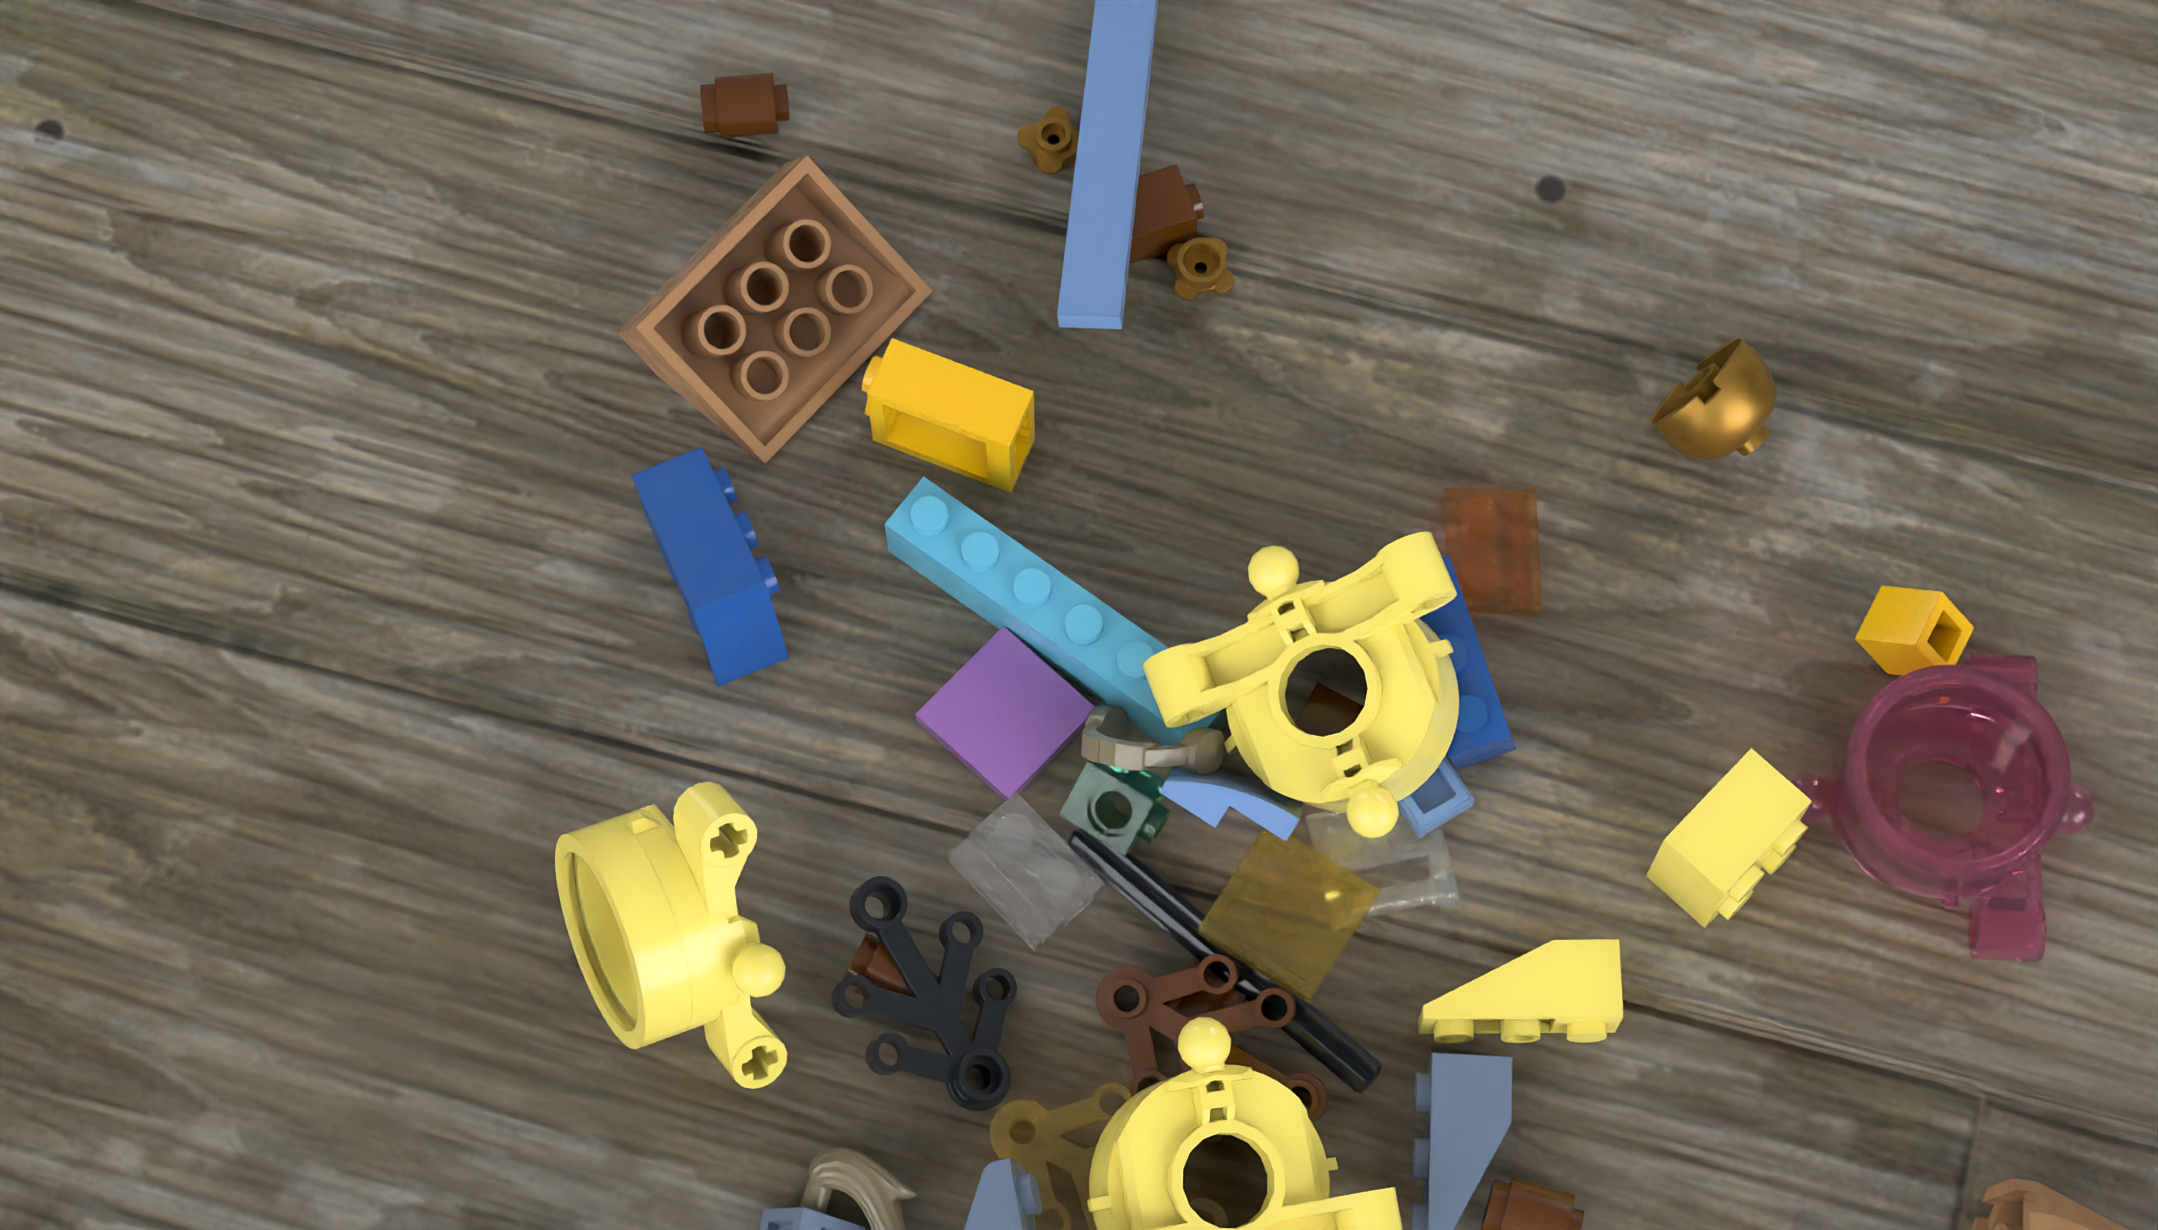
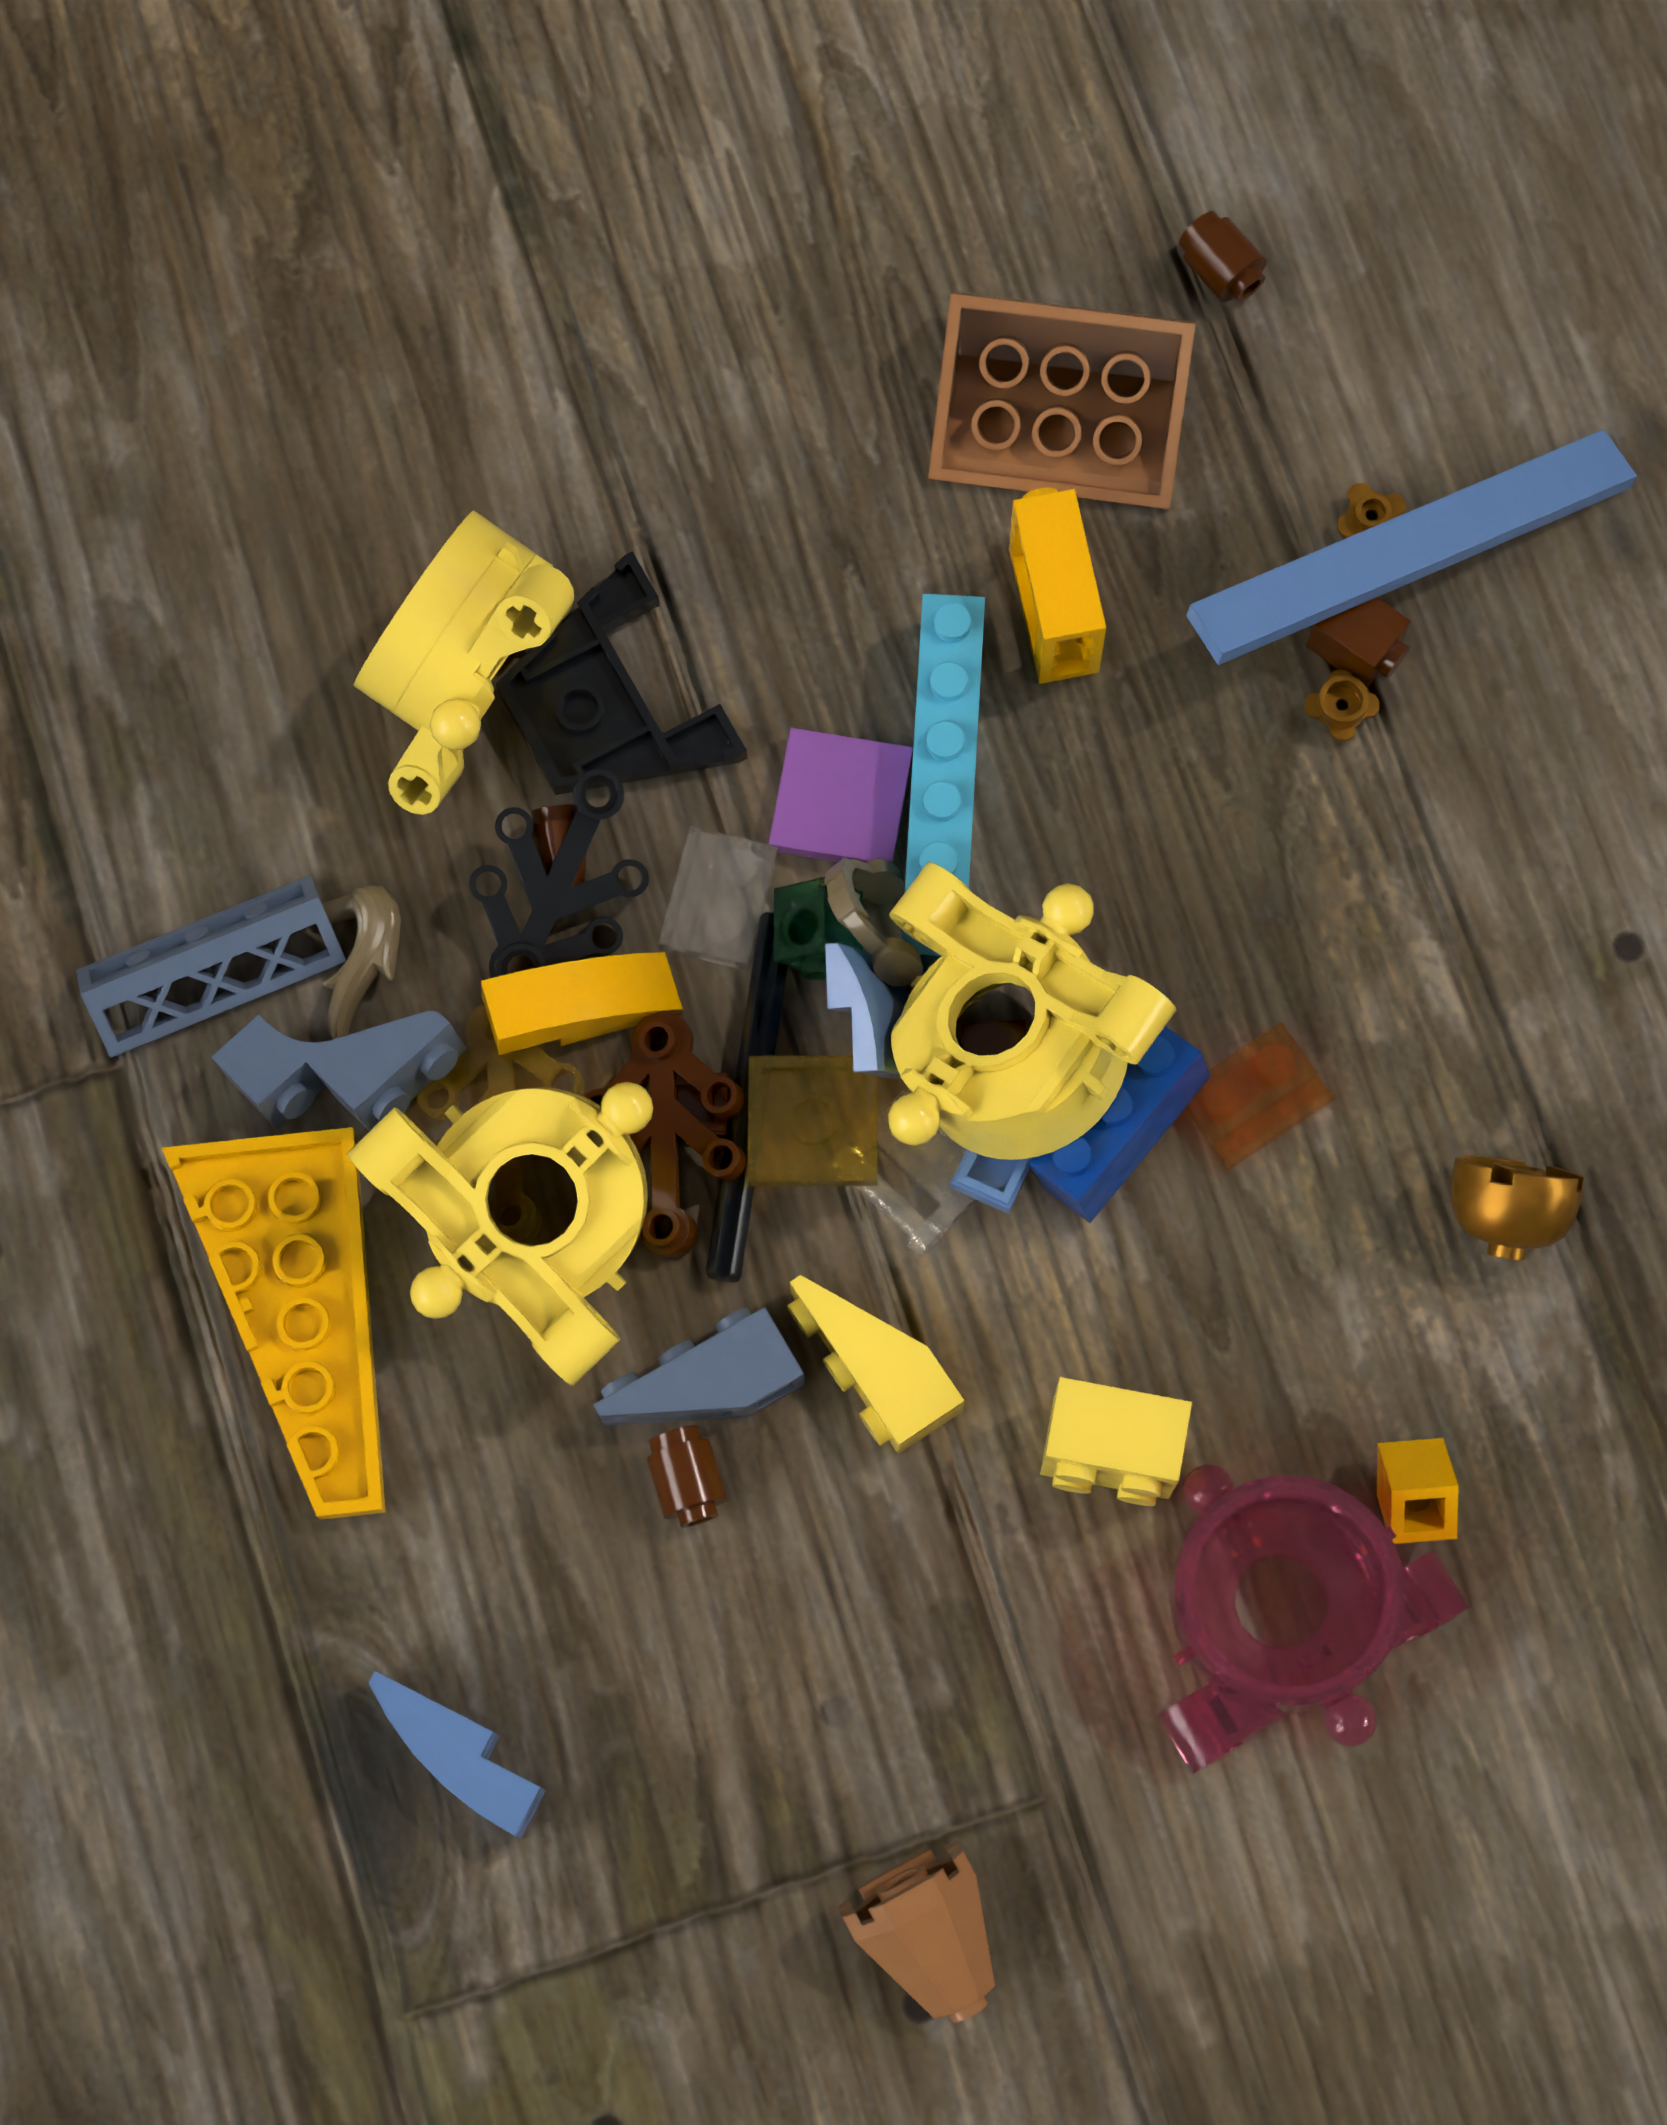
camera: 60 degrees right, 5 degrees up
blue wedge [631,447,789,687] -> none
none -> yellow slope [481,952,683,1055]
none -> black wing [496,551,748,795]

